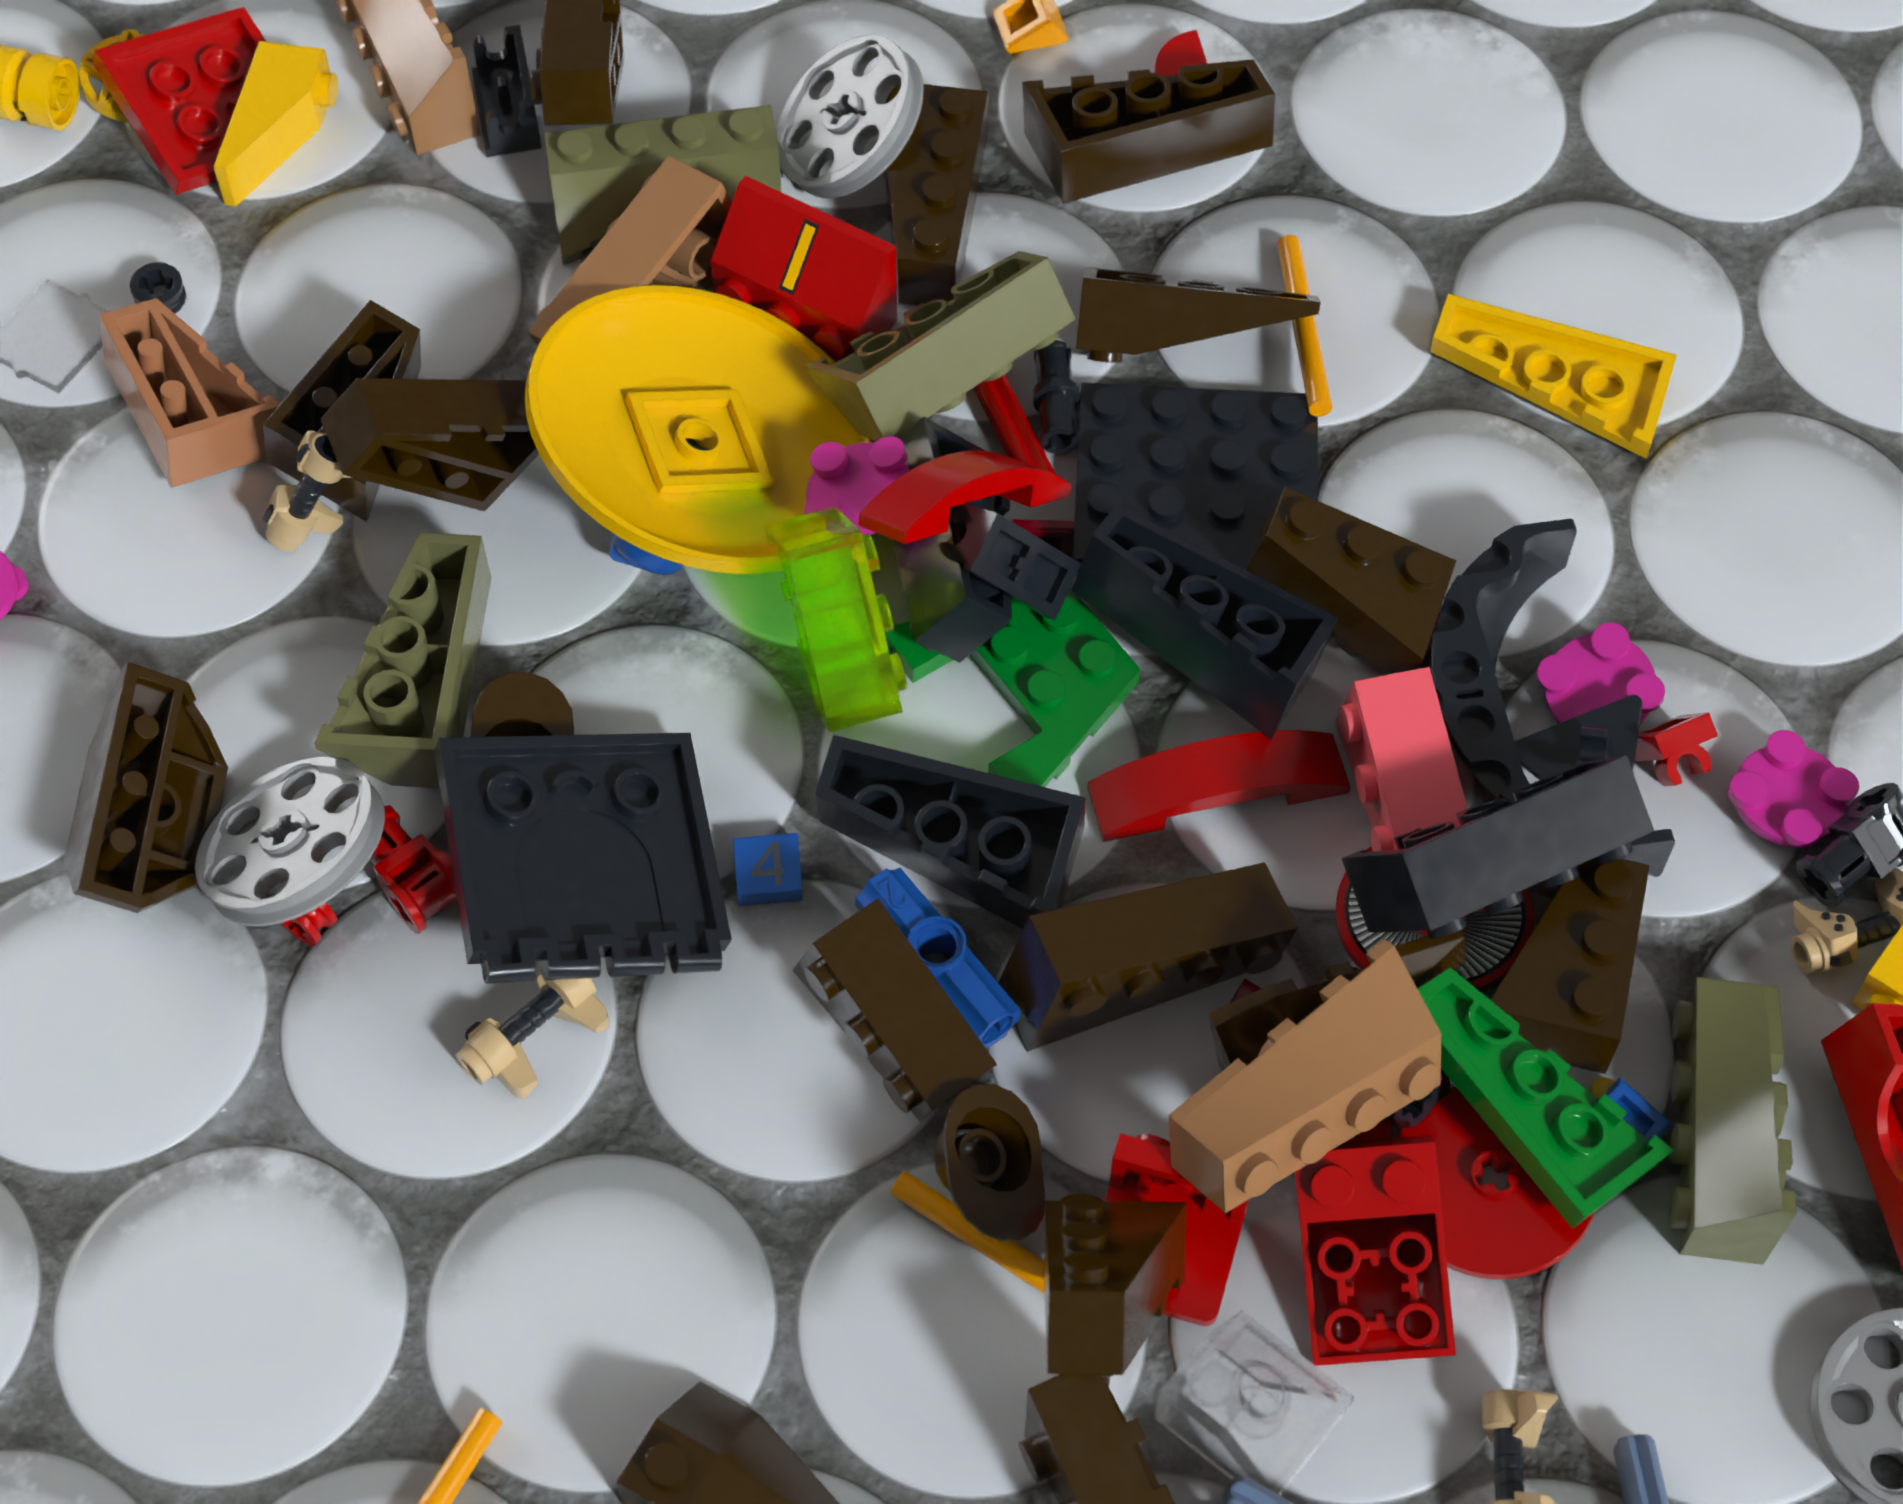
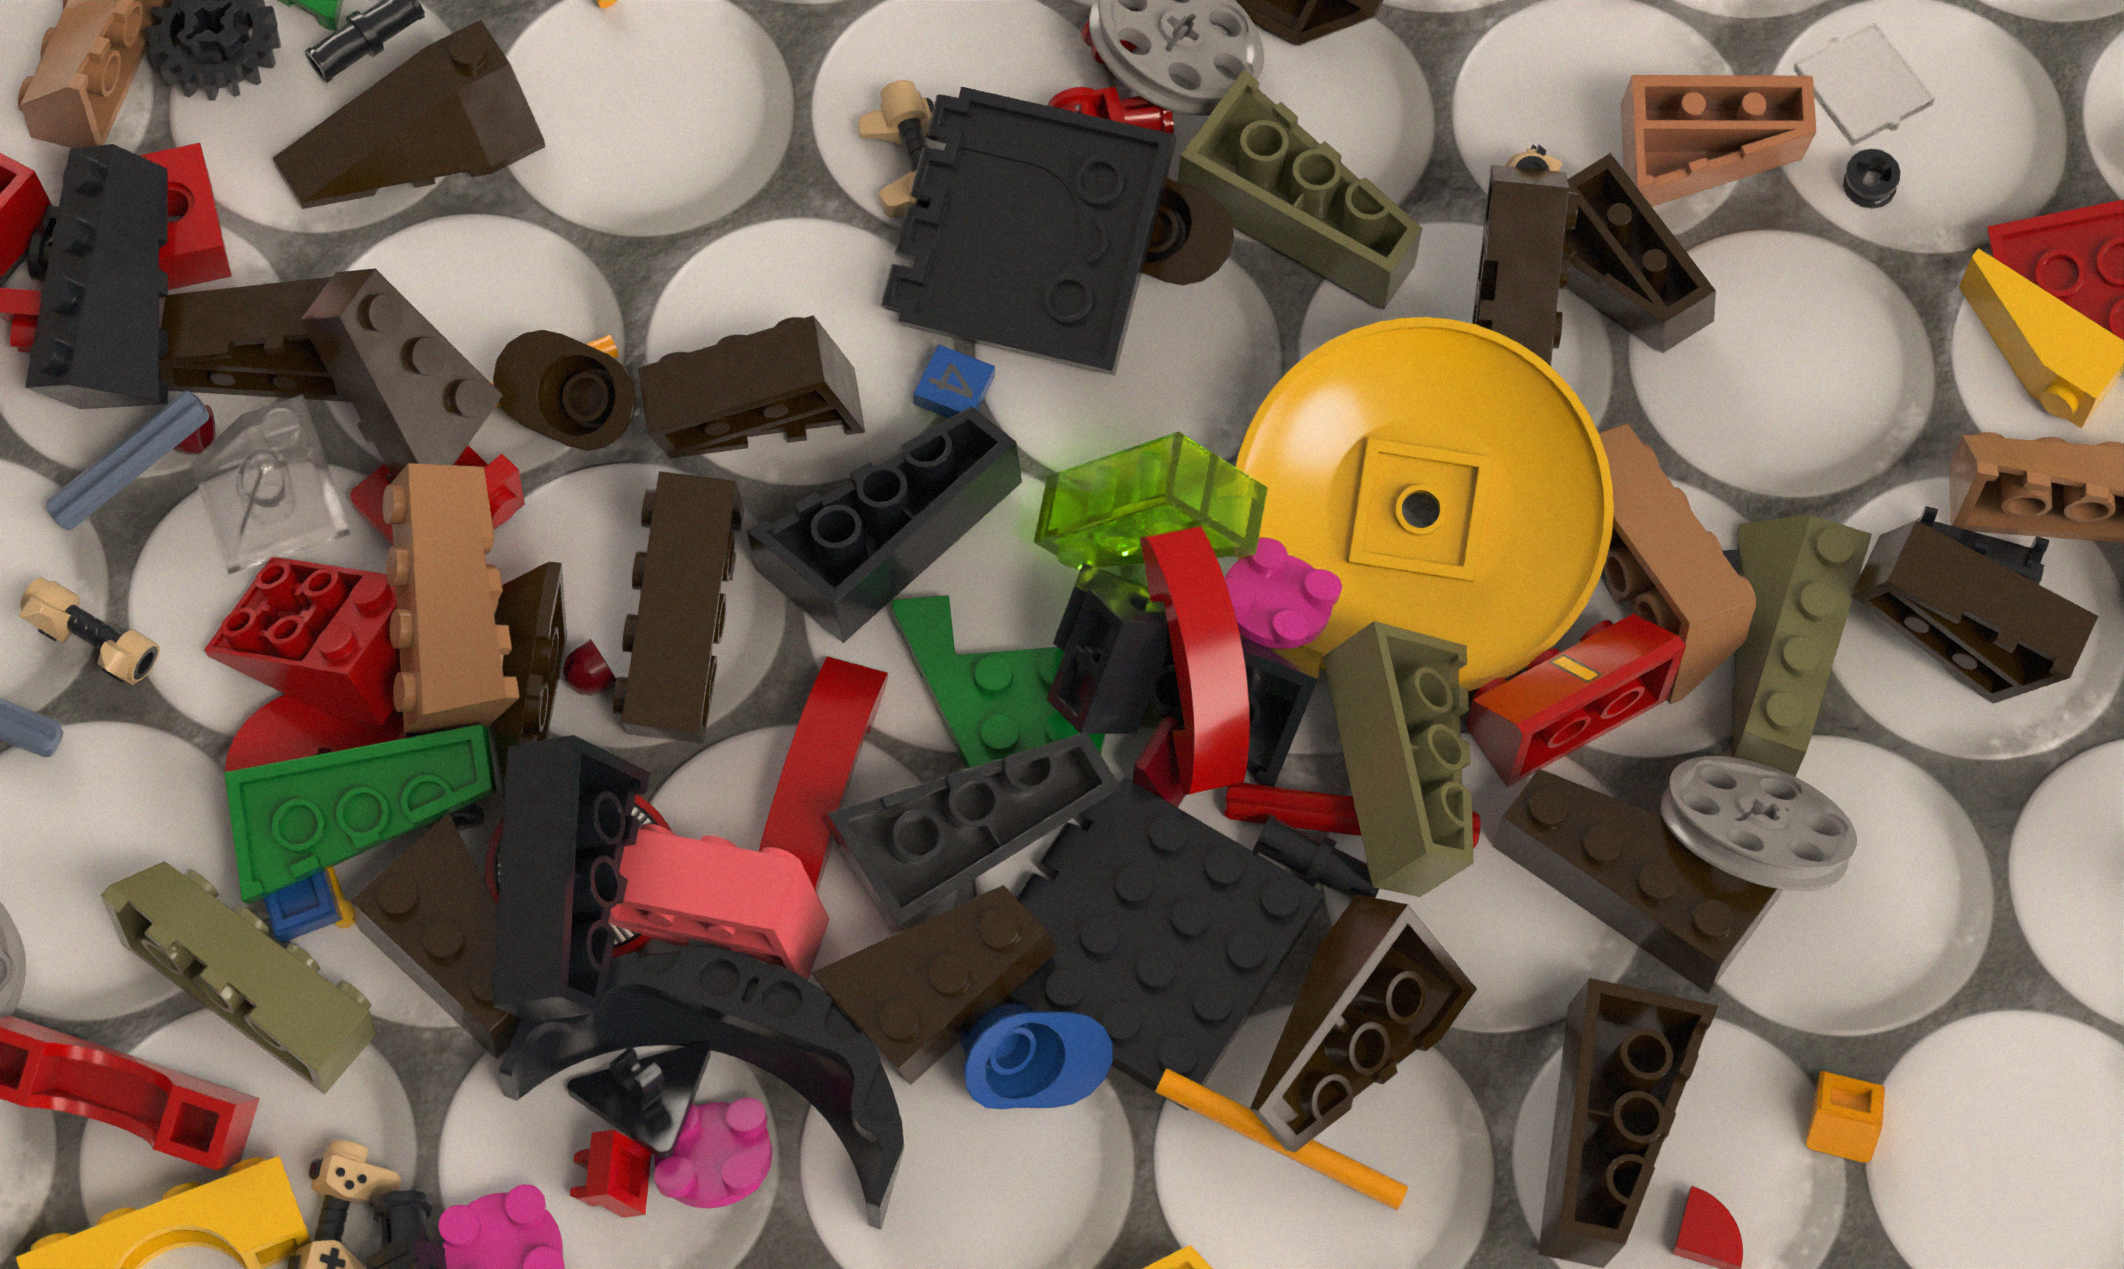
camera: 115 degrees right, 5 degrees up
blue piece [855,868,1021,1048] -> none
none -> blue piece [960,1004,1113,1109]

